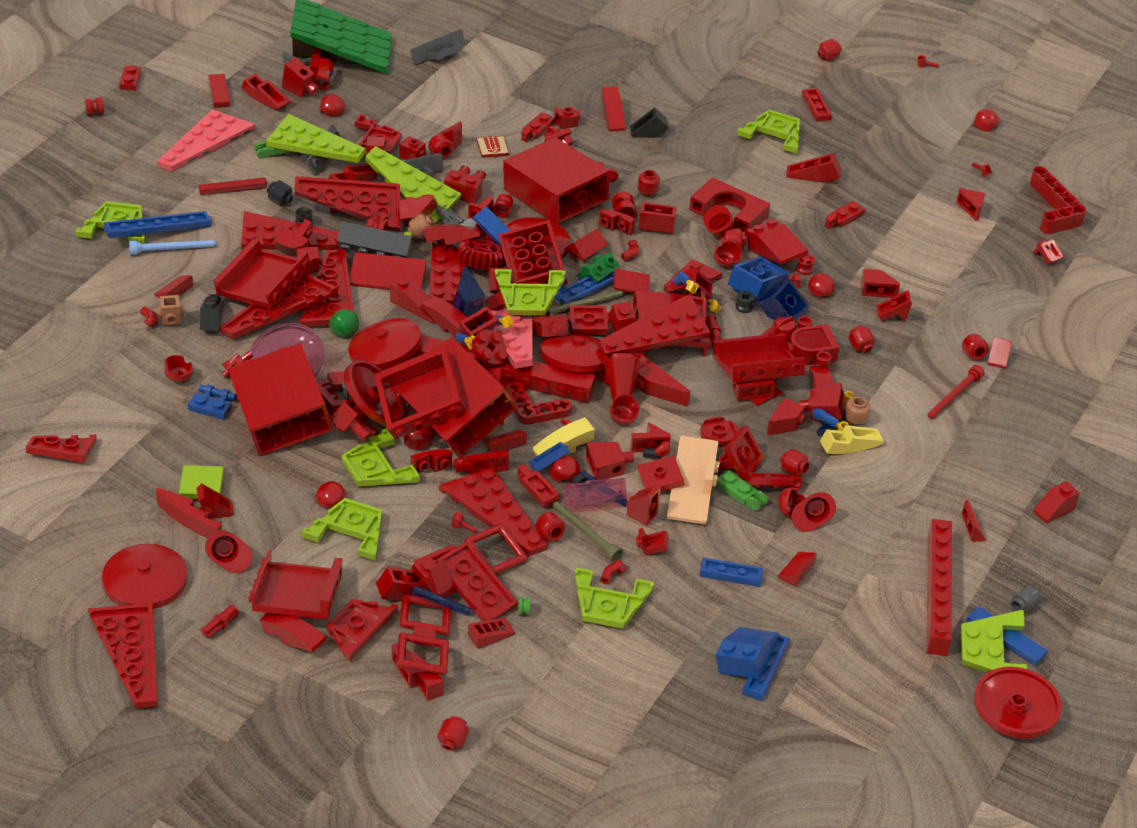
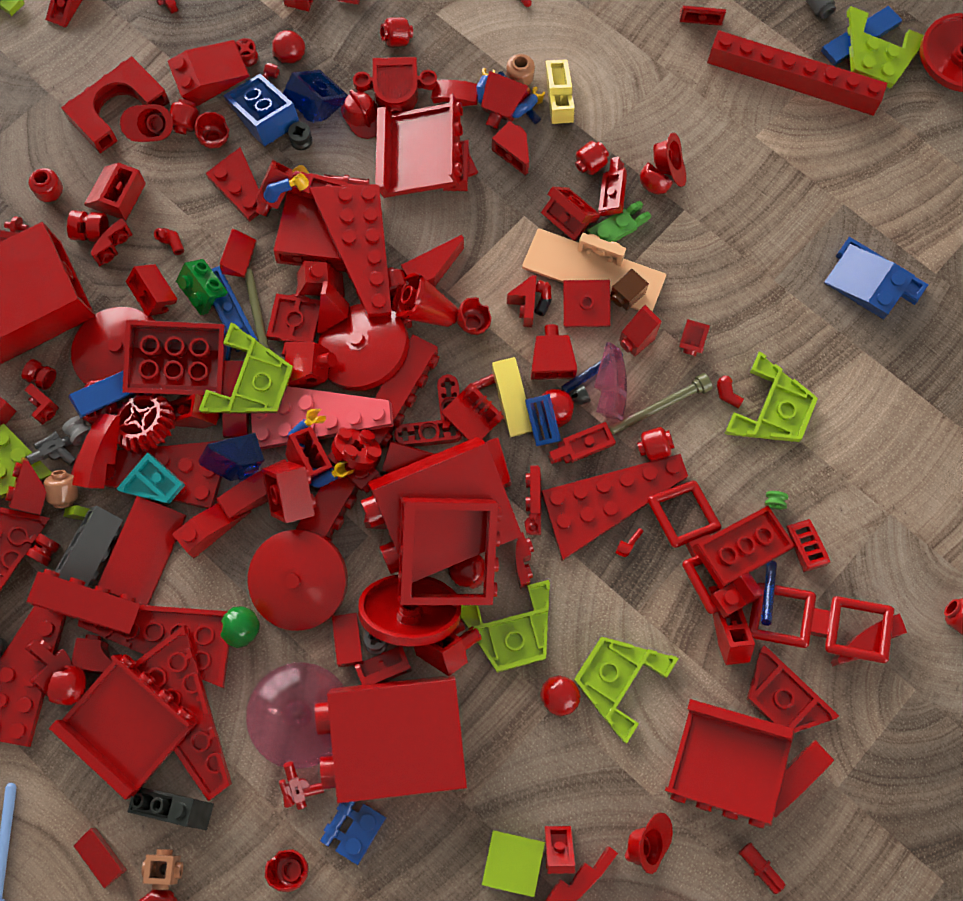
camera: 75 degrees left, 30 degrees up
blue tile [699,557,763,587] -> none
red tile [700,417,738,447] -> none
red slope [778,552,817,586] -> none
none -> red brick [26,569,140,635]
none -> red hair [47,665,87,706]
none -> teal wing [116,453,185,504]
none -> red brick [262,461,316,523]
none -> red slope [317,281,350,333]
none -> red hinge [441,383,504,440]
none -> reddish brown brick [610,269,649,311]

